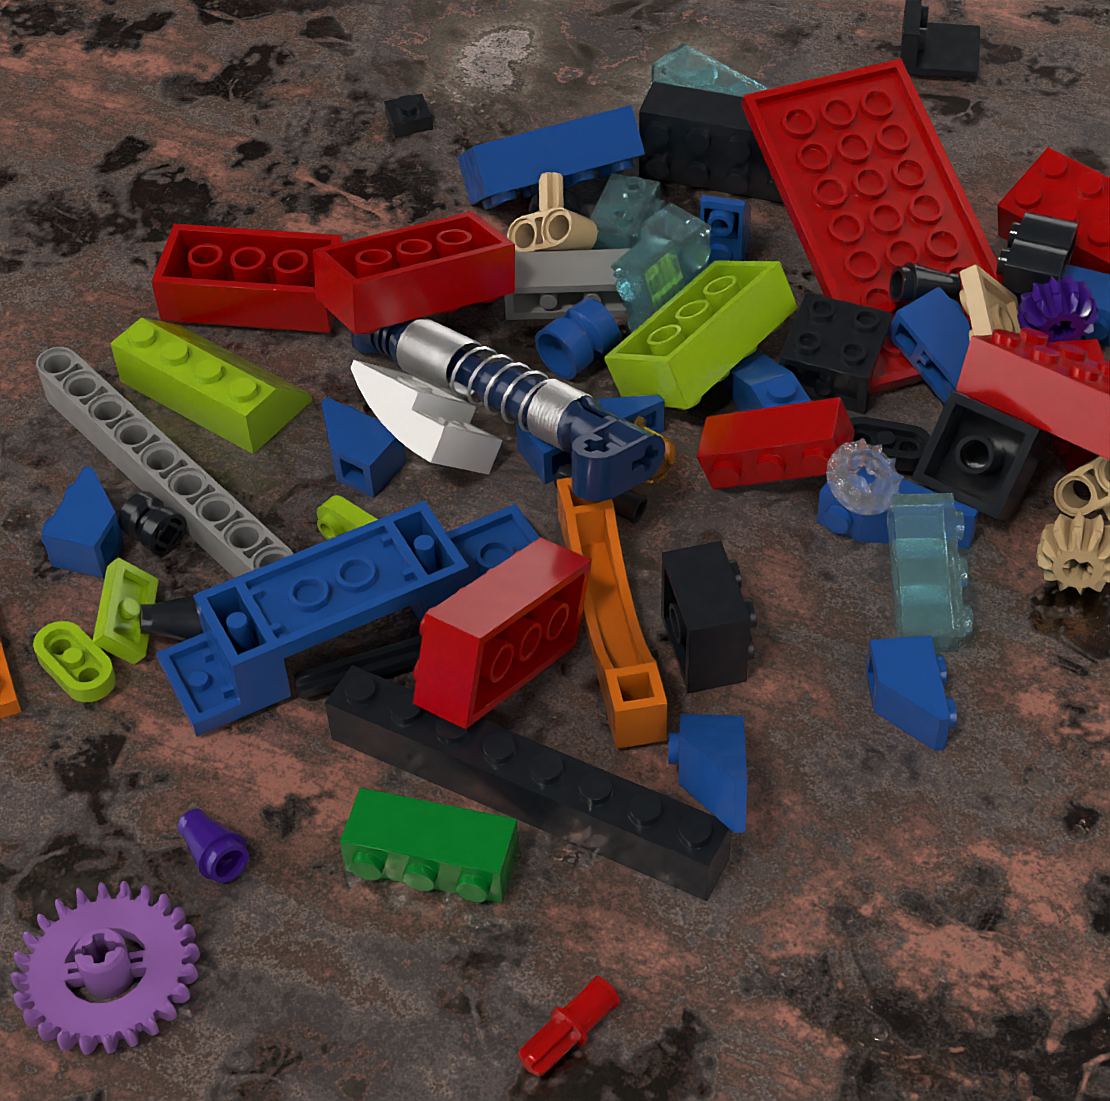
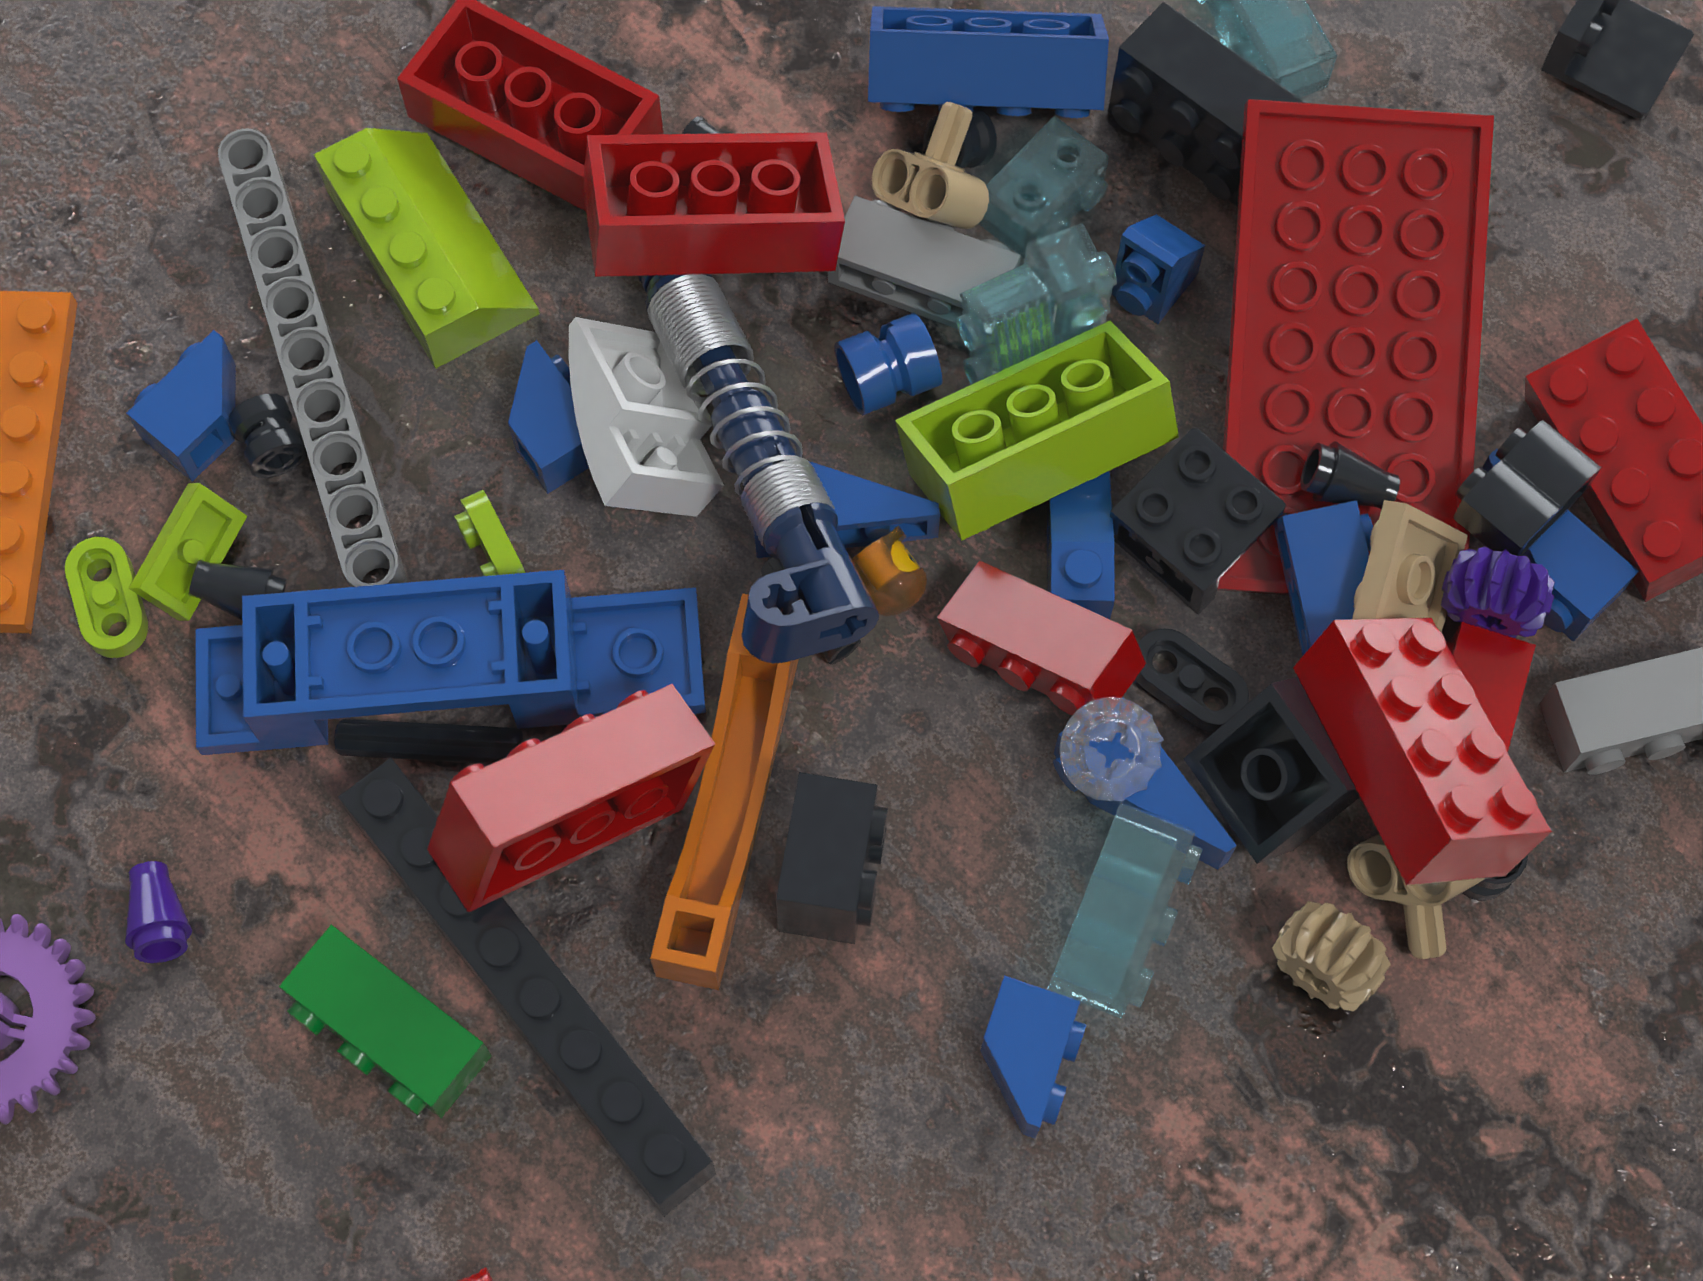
camera: 20 degrees right, 20 degrees up
blue slope [668,714,747,833] -> none

